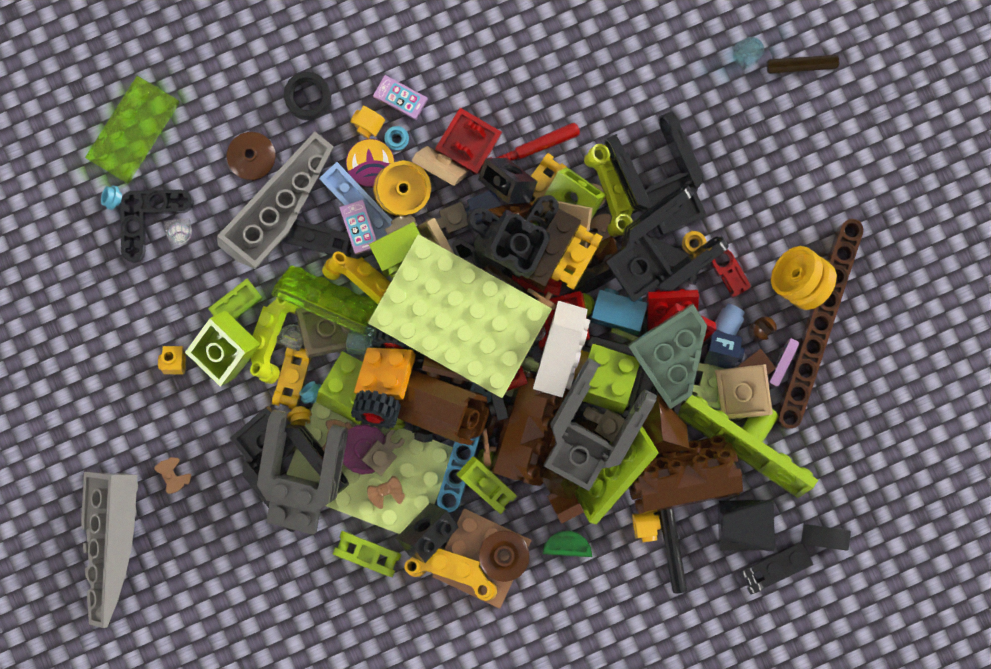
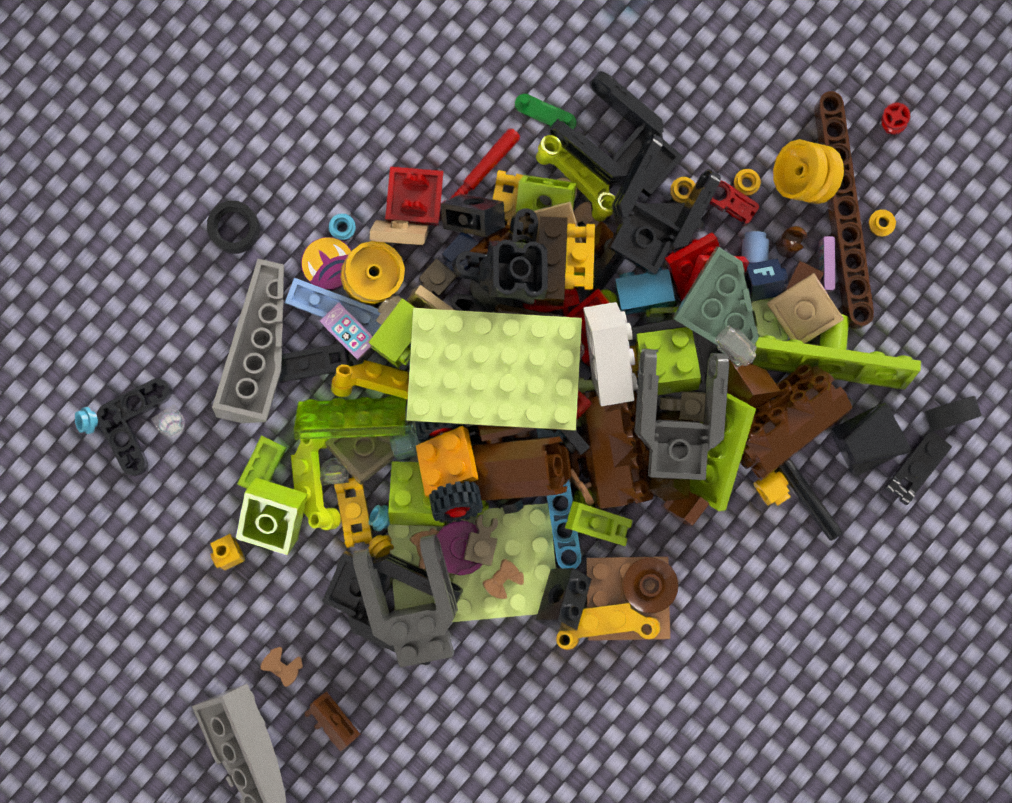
camera: 30 degrees left, 0 degrees up
clear neon green plate [85,76,180,184] -> none
reddish brown dish [227,132,276,180] -> none
lime plate [333,531,402,578] -> none
yellow plate [350,105,386,139] -> none
tile [373,75,428,120] -> none
medium nougat piece [527,288,557,310] -> none
green plate [542,530,592,557] -> none
none -> reddish brown plate [305,691,360,752]
none -> green piece [515,94,577,130]
none -> clear brick [715,325,757,367]
none -> yellow plate [734,169,761,196]
none -> yellow plate [868,210,896,237]
none -> red wheel [881,103,911,134]

